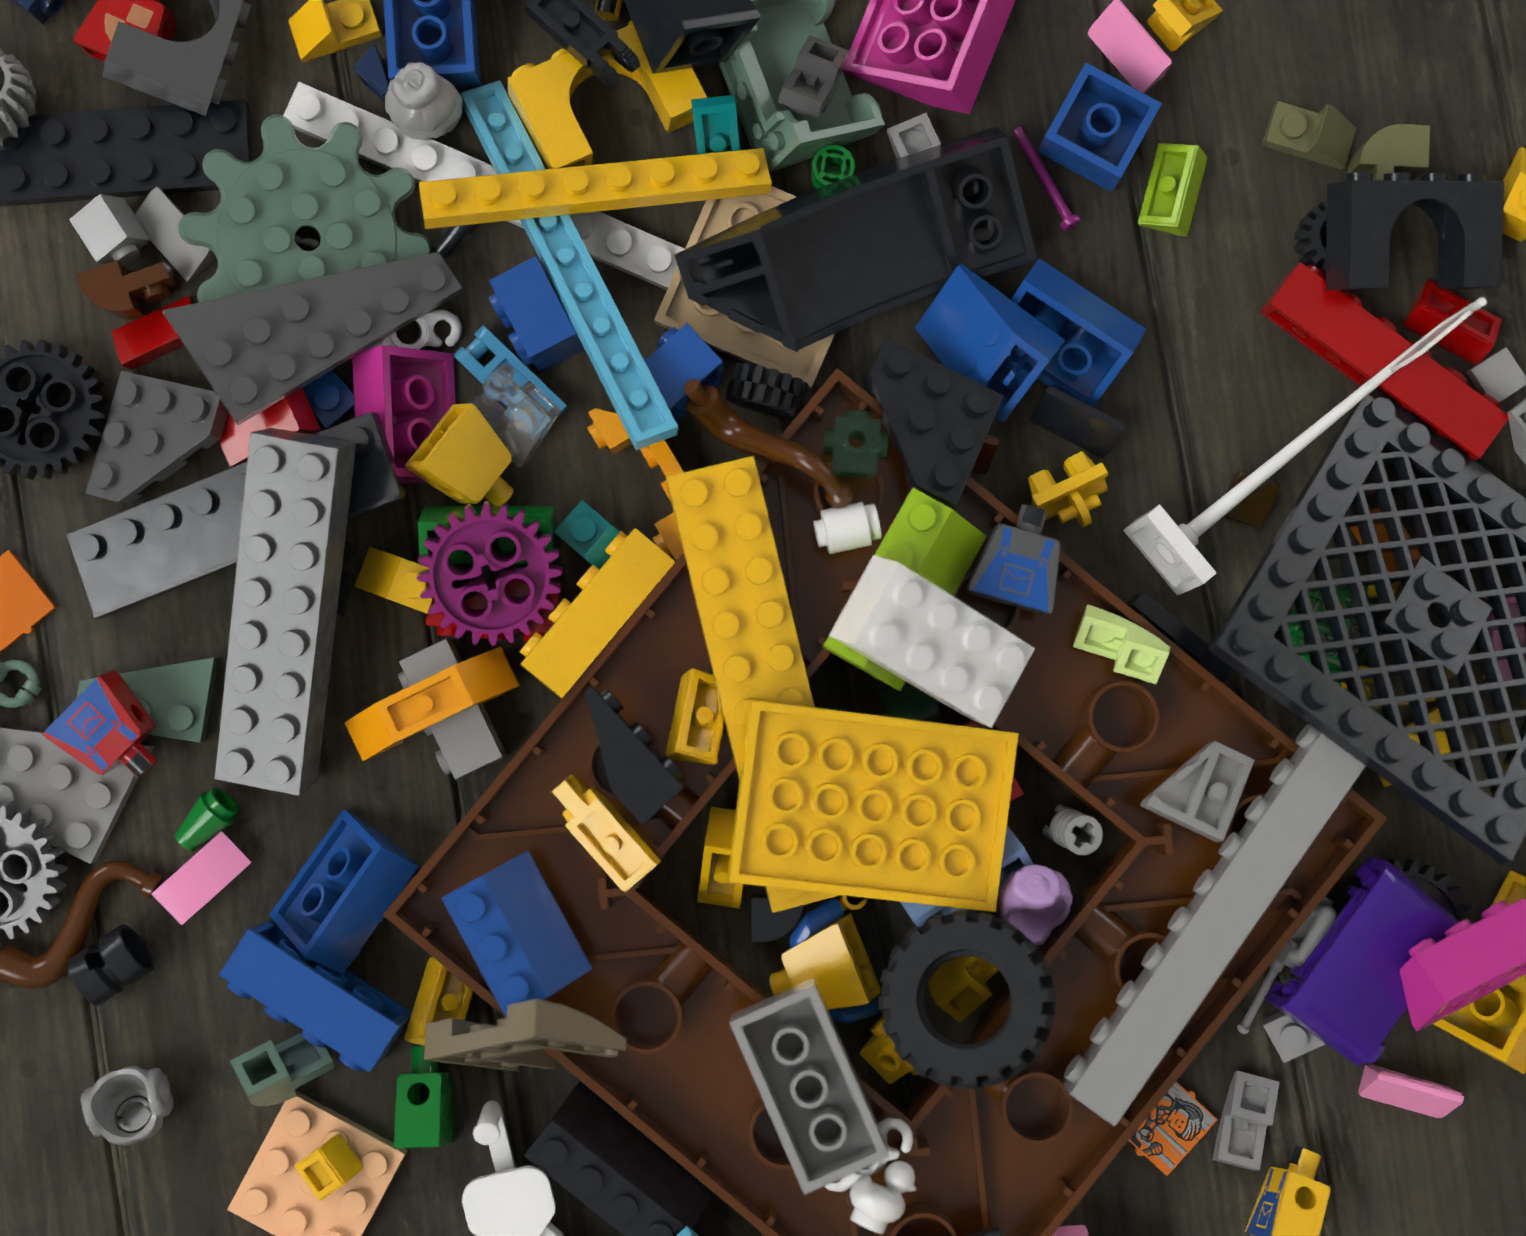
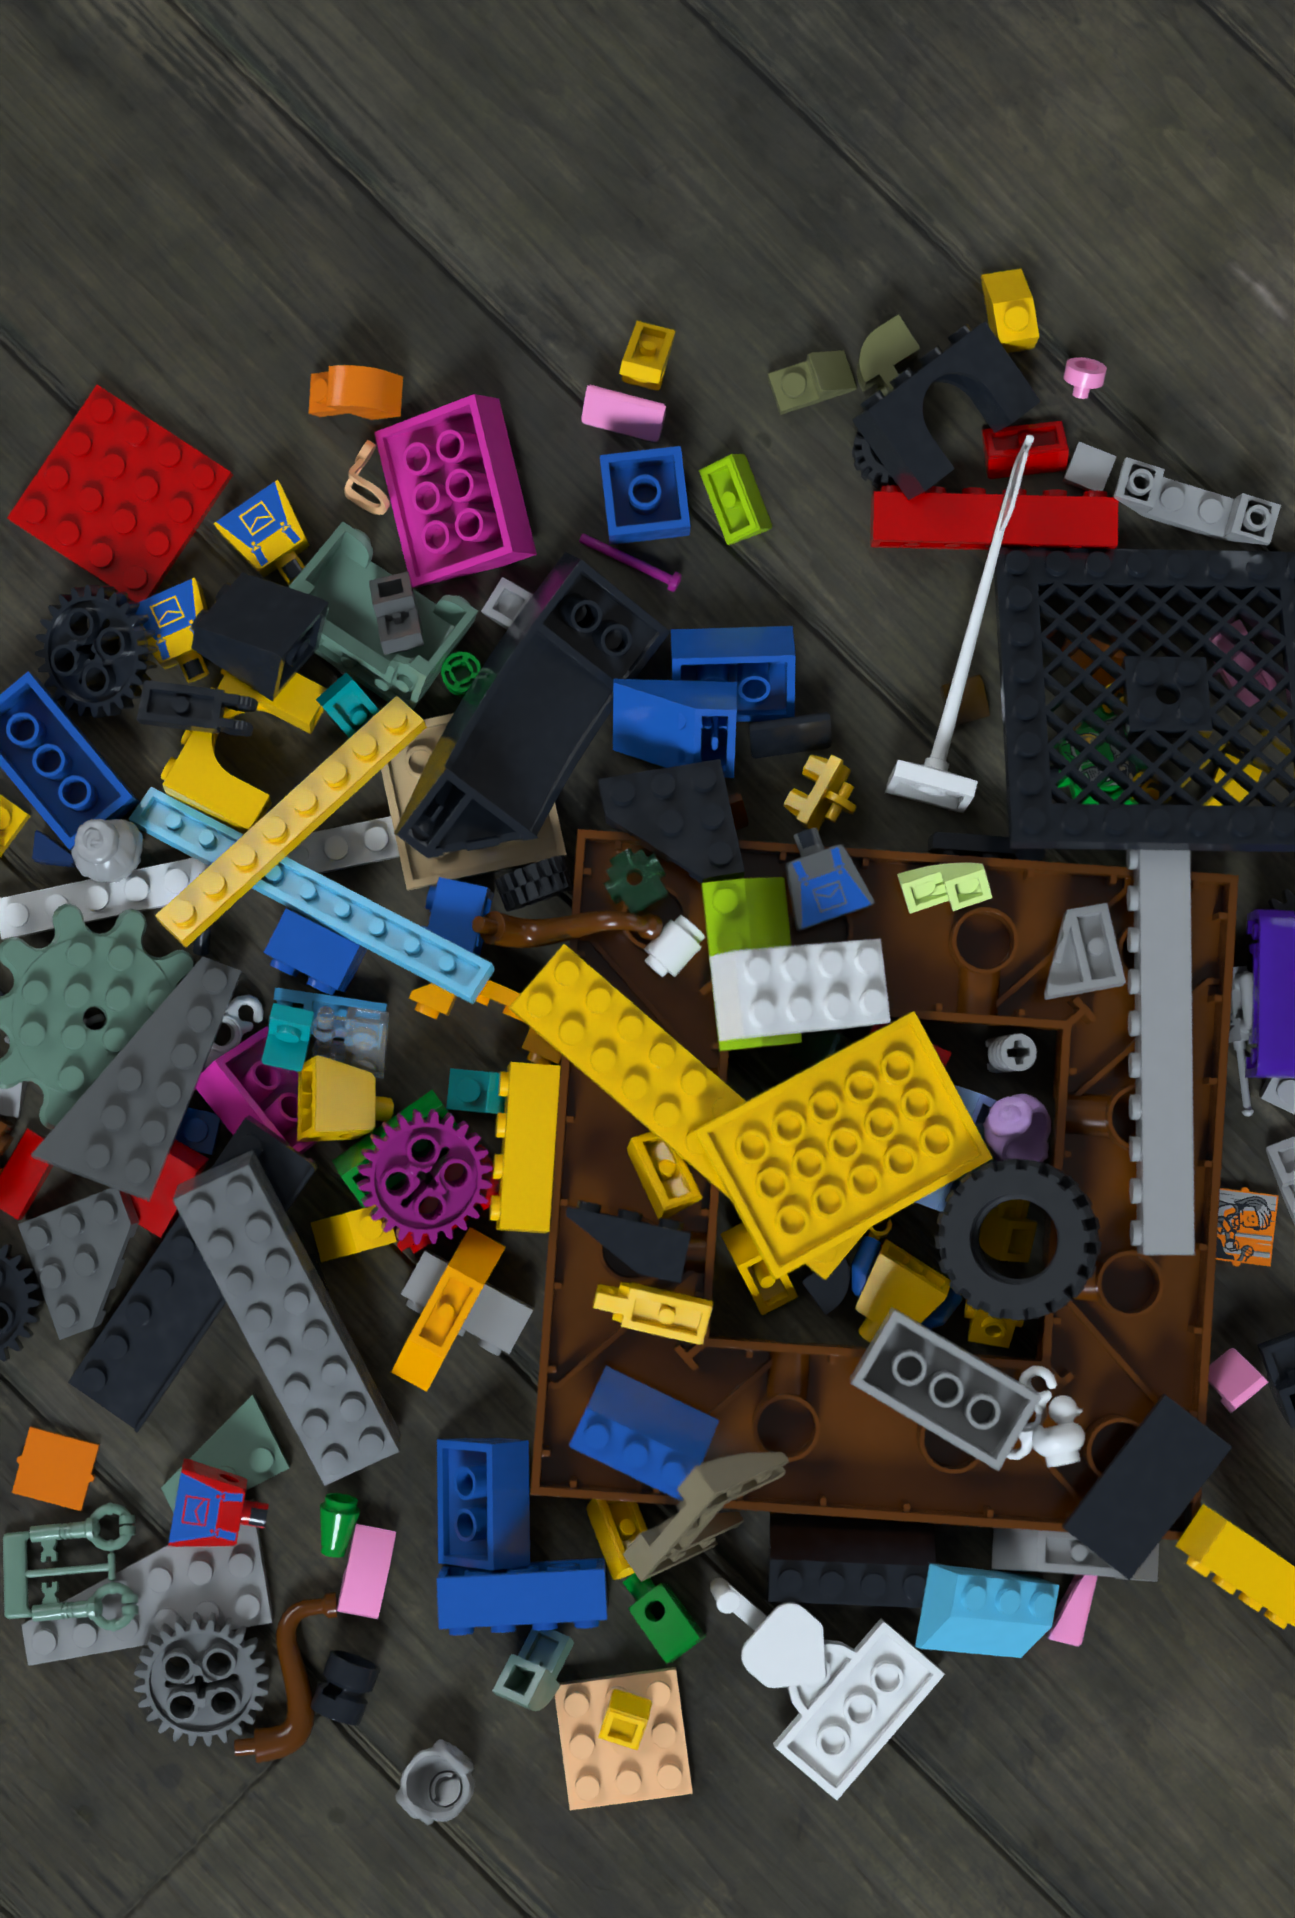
camera: 35 degrees left, 0 degrees up
none -> teal slope [262,1003,314,1072]

